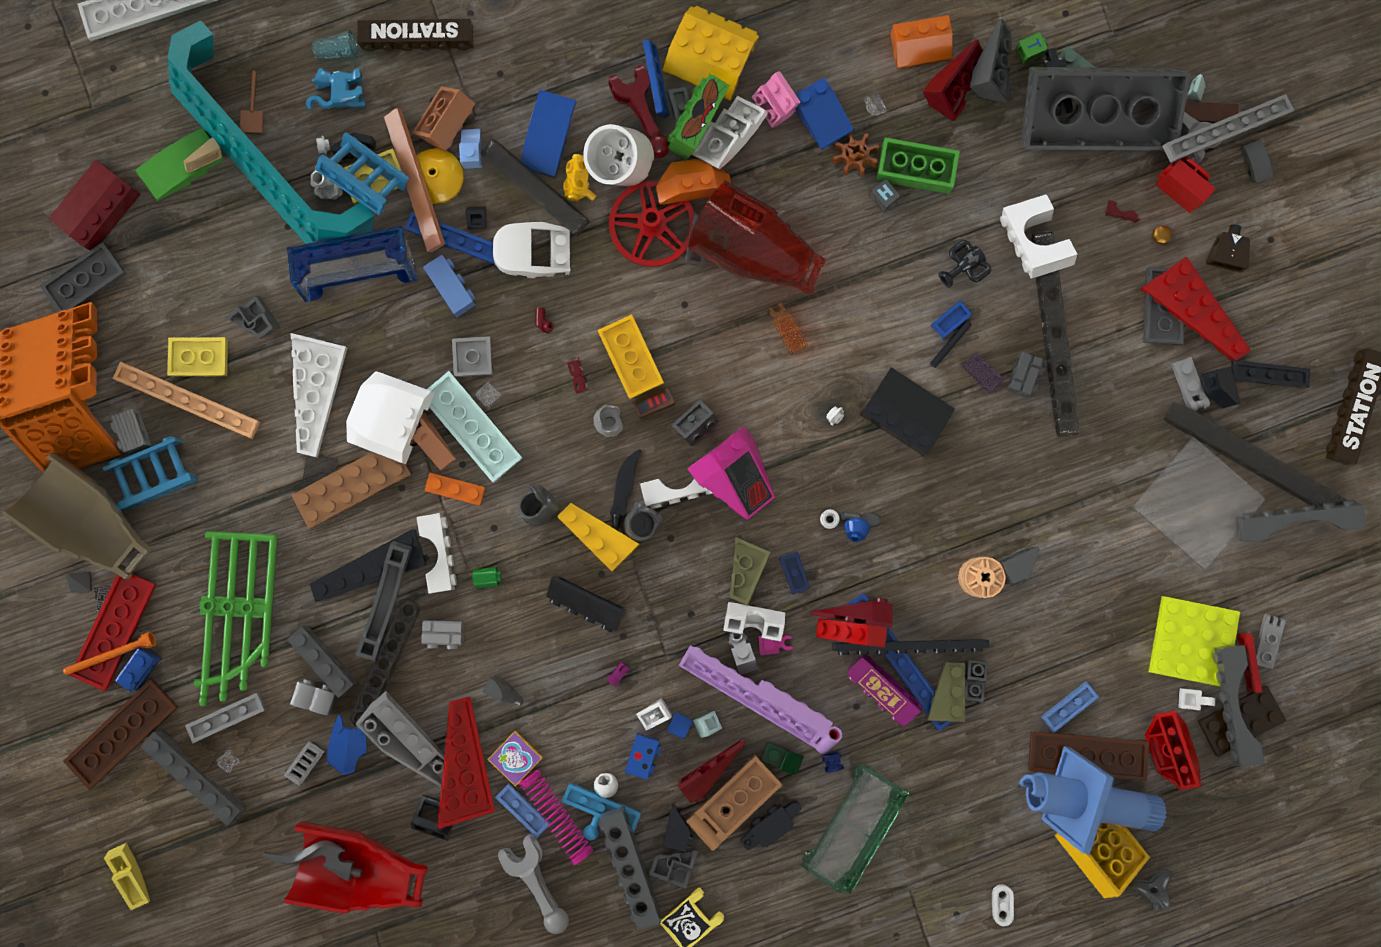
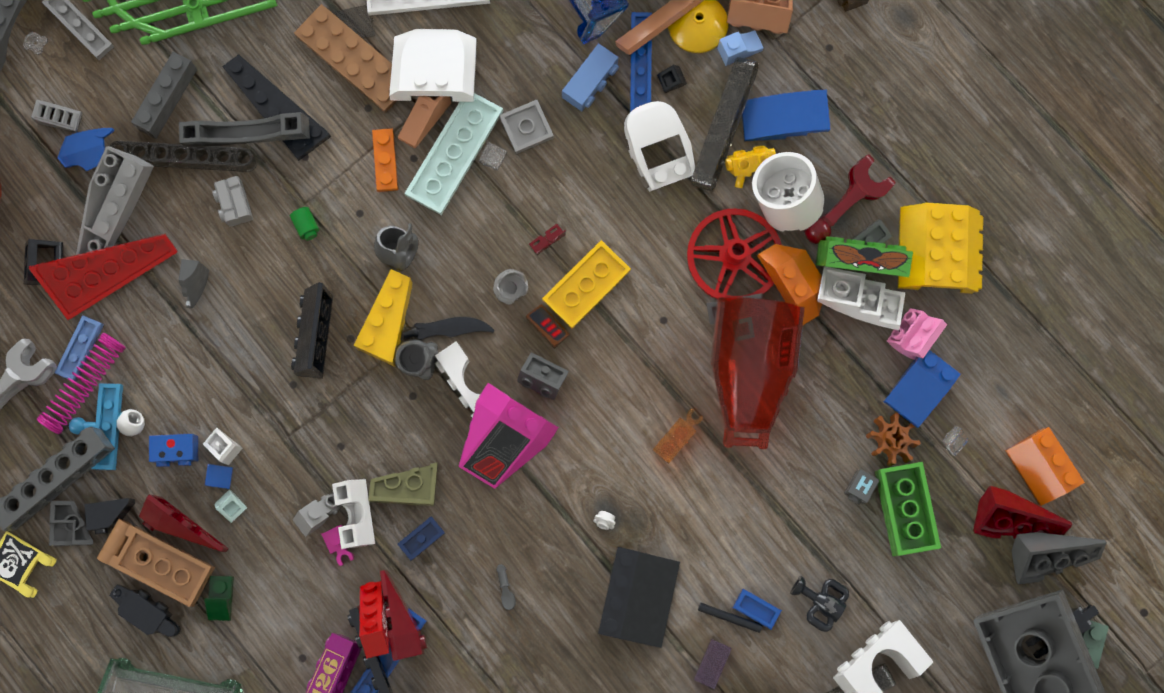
camera: 65 degrees right, 5 degrees down
light grey brick [290,679,336,716] -> none
white arch [417,513,457,594] -> none
tile [487,730,543,787] -> none
dark red arm [535,307,554,333] -> none
magenta pin [606,662,630,687] -> none
blue tile [643,39,670,118] -> none
lavender hinge [679,645,842,754] -> none
white plate [820,510,840,529] -> none
clear blue wheel [822,752,844,773] -> none
blue cone [844,518,871,542] -> none
bright green brick [1015,32,1048,65] -> none

